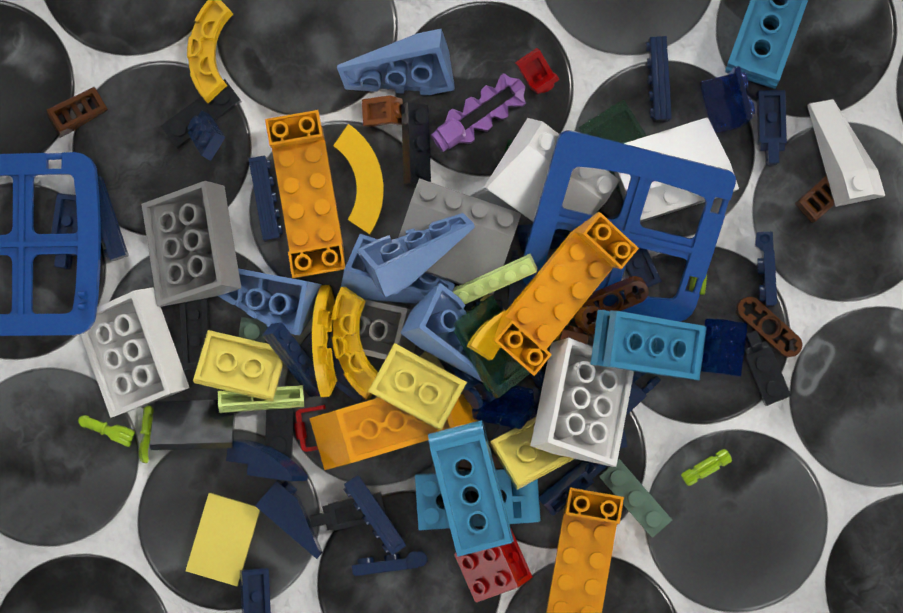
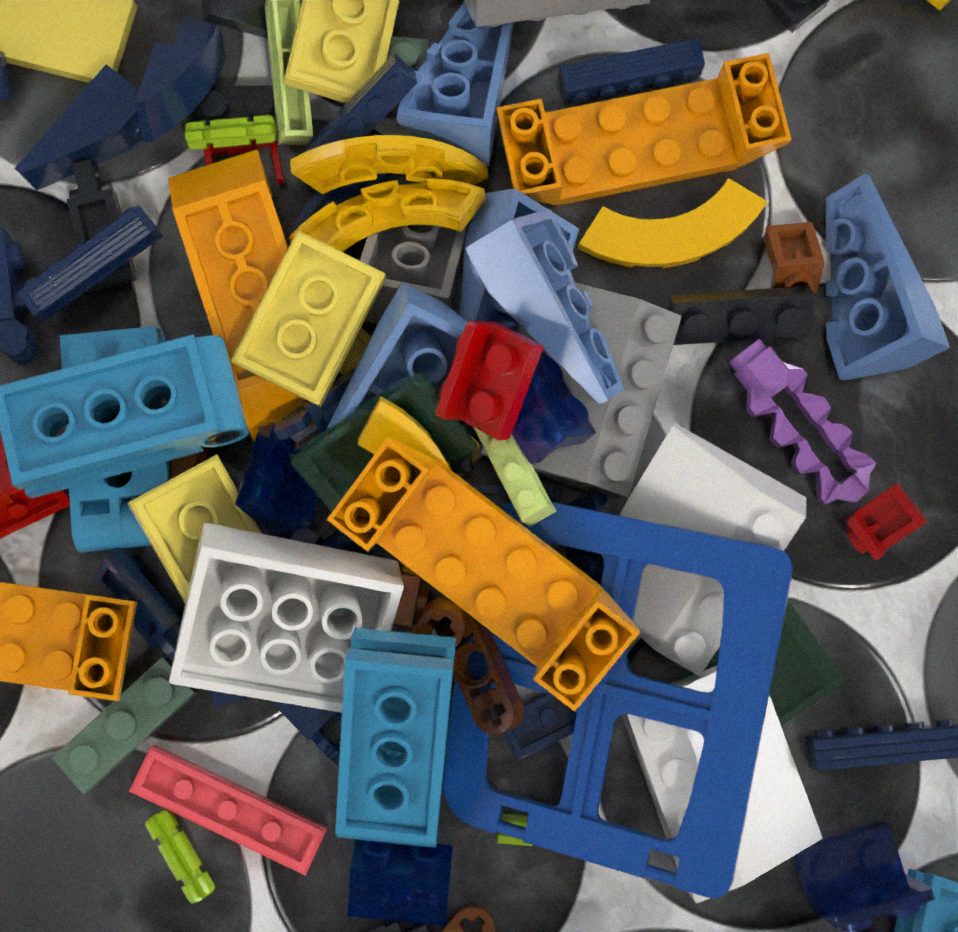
camera: 85 degrees right, 5 degrees down
none -> coral tile [129,745,328,875]
none -> lime axle [185,114,277,150]
none -> red bracket [436,321,544,441]
none -> clear blue bracket [512,352,597,464]

